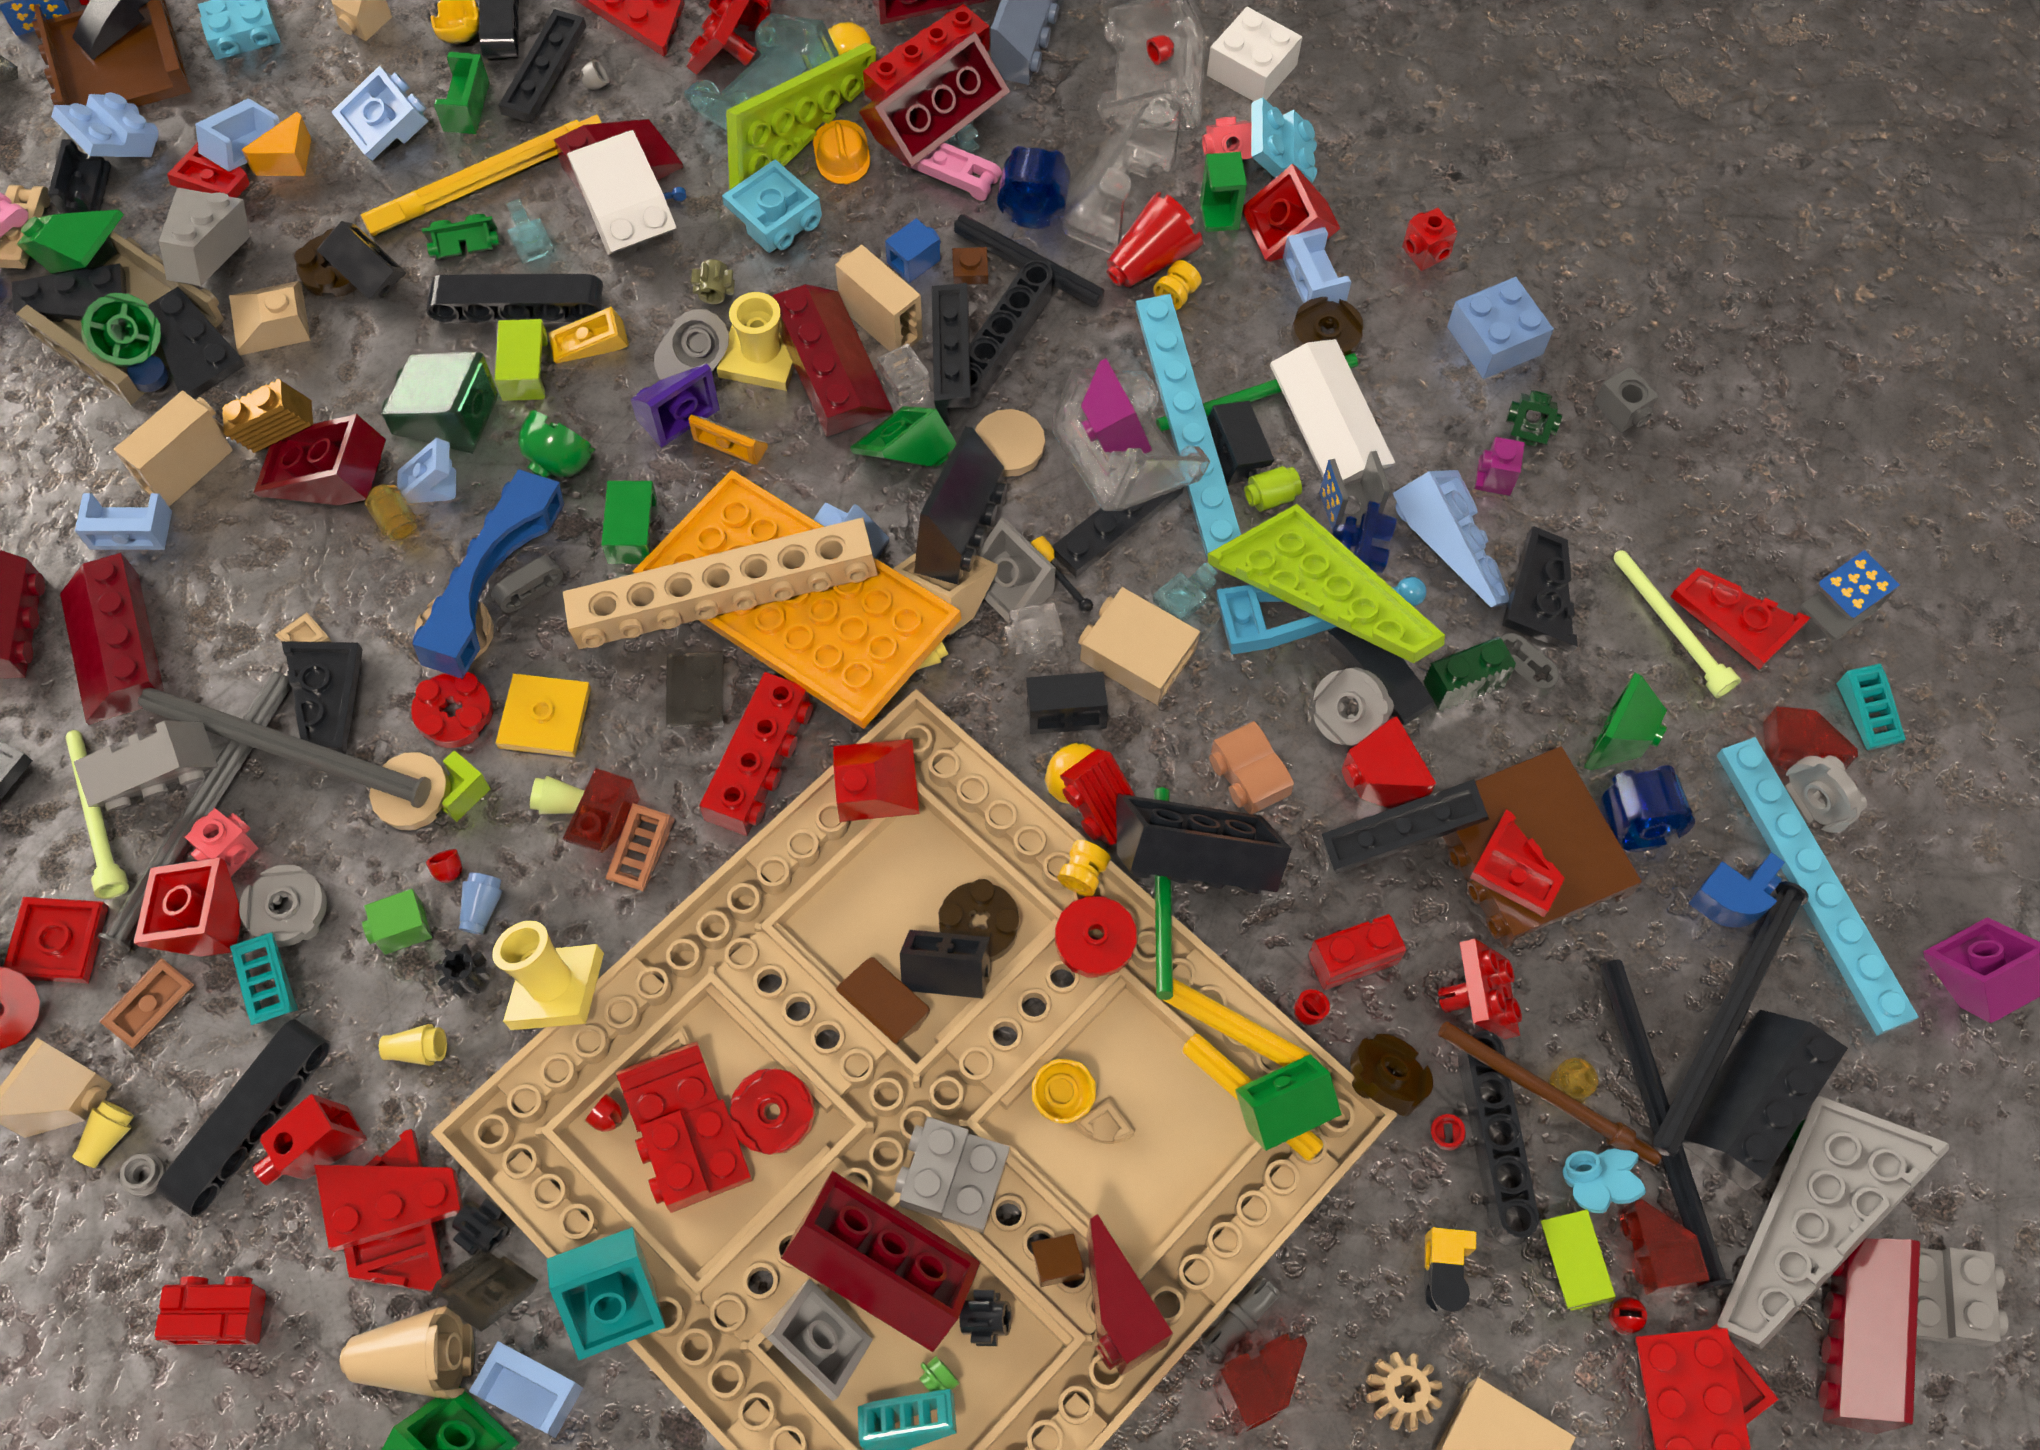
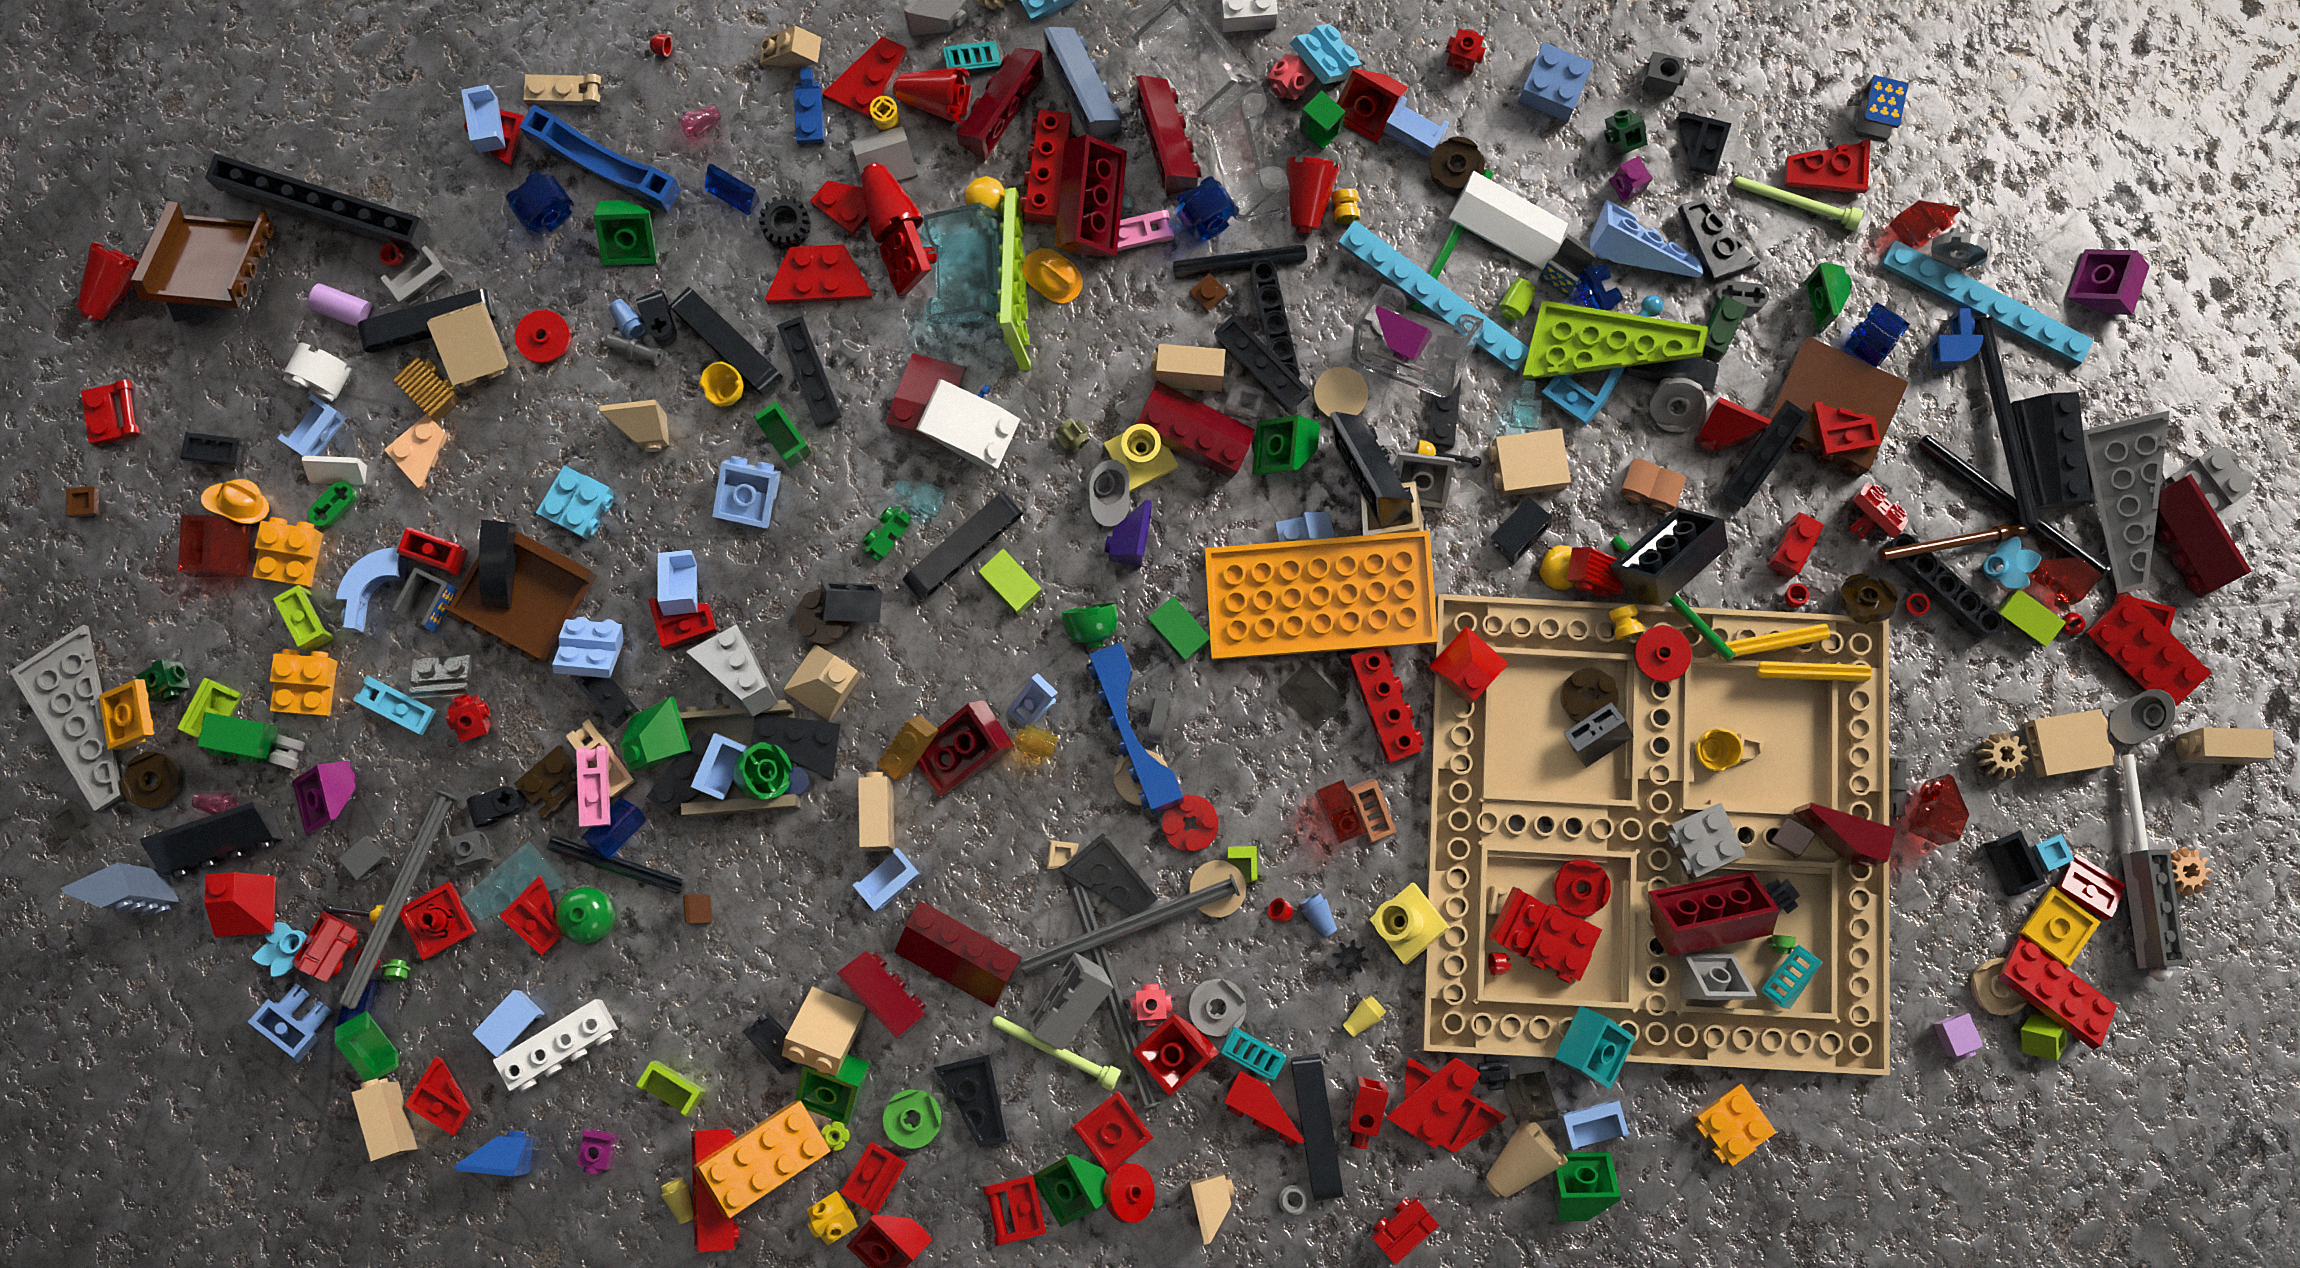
camera: 40 degrees left, 15 degrees up
light yellow cone [72,1100,134,1168] -> none
nougat slope [99,958,194,1049] -> none
light orange slope [241,112,311,176] -> none
yellow piece [360,114,601,237] -> none
bright green brick [362,889,433,955] -> none
clear green slope [382,352,499,454] -> none
yellow plate [496,674,591,758] -> none
yellowish green cone [530,776,591,815] -> none
yellow slope [548,307,629,364] -> none
tan brick [563,517,878,649] -> none
light orange slope [688,415,768,465] -> none
medium azure plate [722,159,822,253] -> none
reddish brown slope [836,957,930,1044] -> none
blue brick [885,218,941,283] -> none
red hinge [1146,35,1174,65] -> none
black hinge [1207,401,1274,486] -> none
green panel [1235,1054,1342,1151] -> none
leg [1424,1227,1476,1317] -> none
clear yellow wheel [1548,1058,1598,1103] -> none
teal slope [1836,664,1906,751] -> none
none -> light blue panel [691,733,747,800]
none -> dark red slope [1136,75,1201,197]
none -> red slope [1223,1070,1304,1146]
none -> black wing [1679,111,1732,176]

